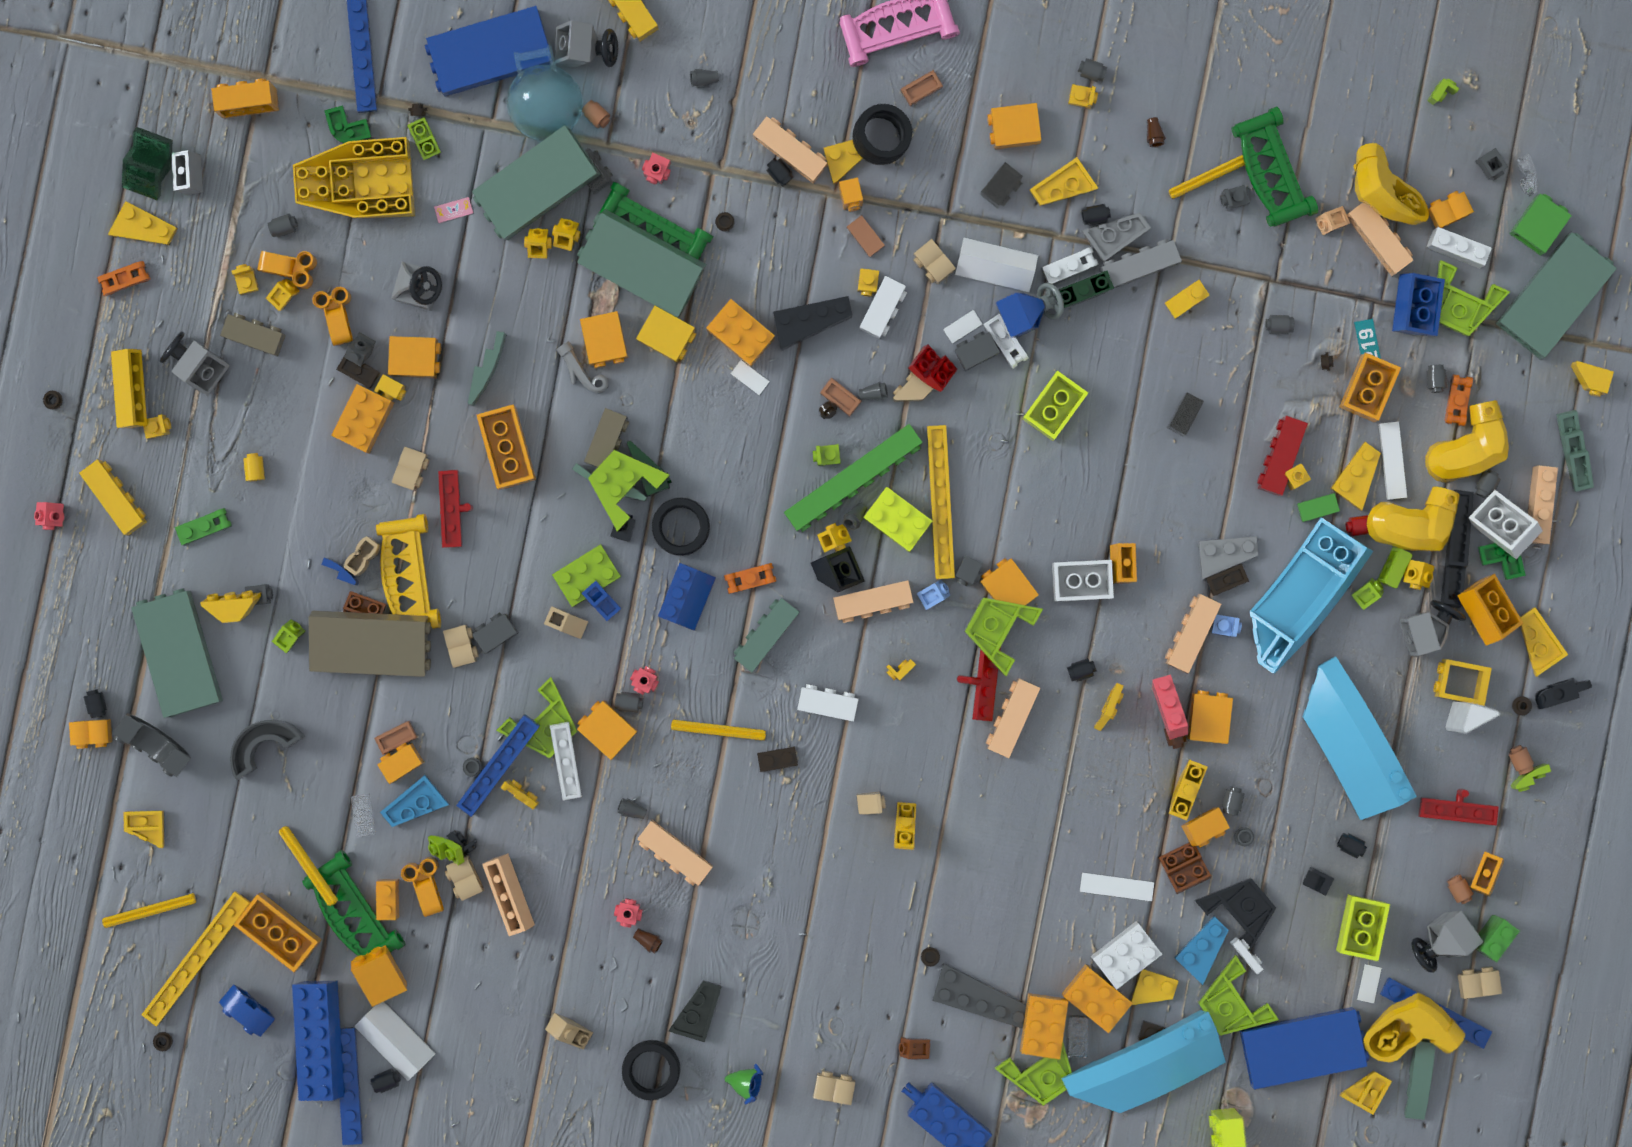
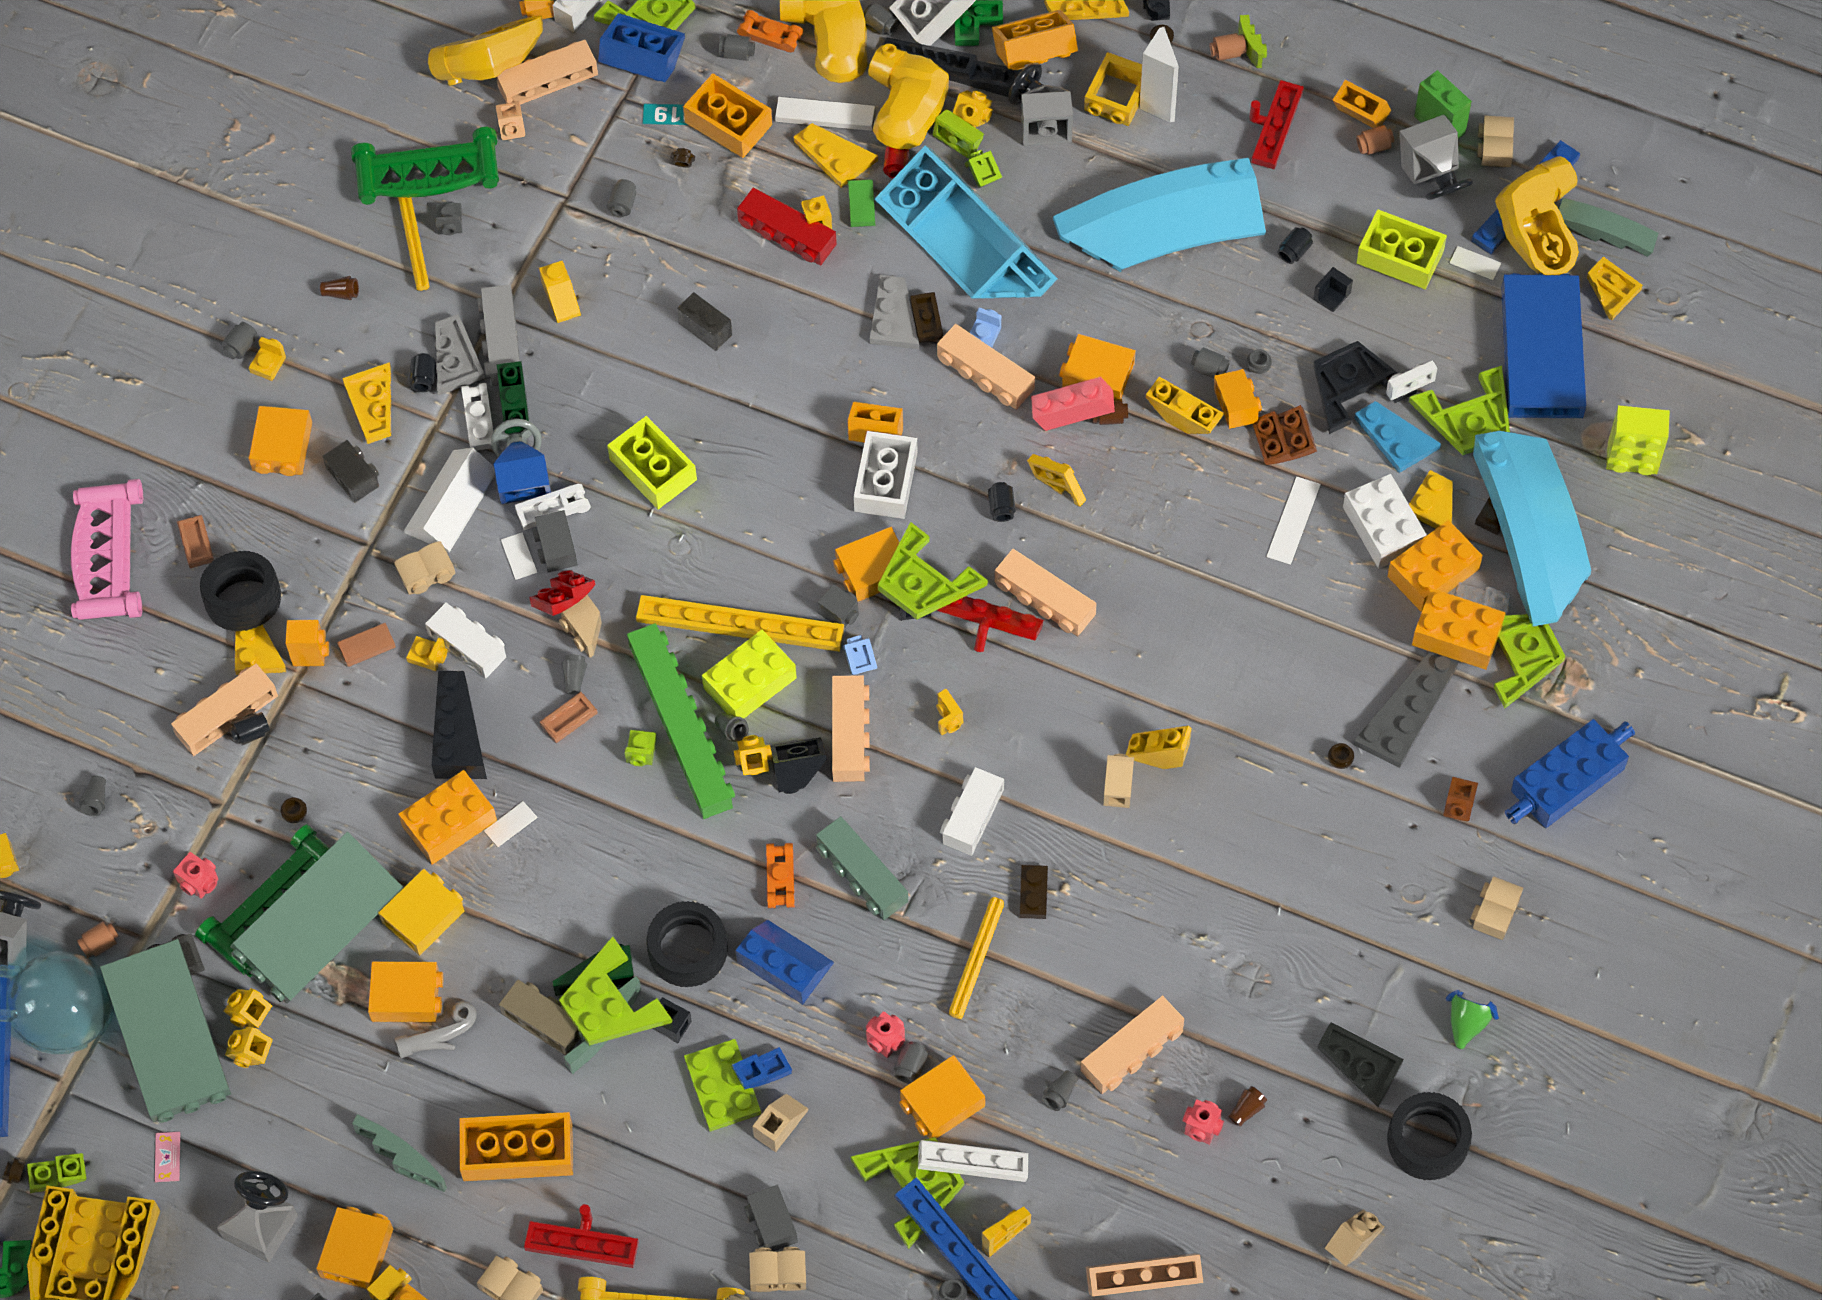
camera: 75 degrees left, 25 degrees down
dark brown plate [819,401,837,419] -> none

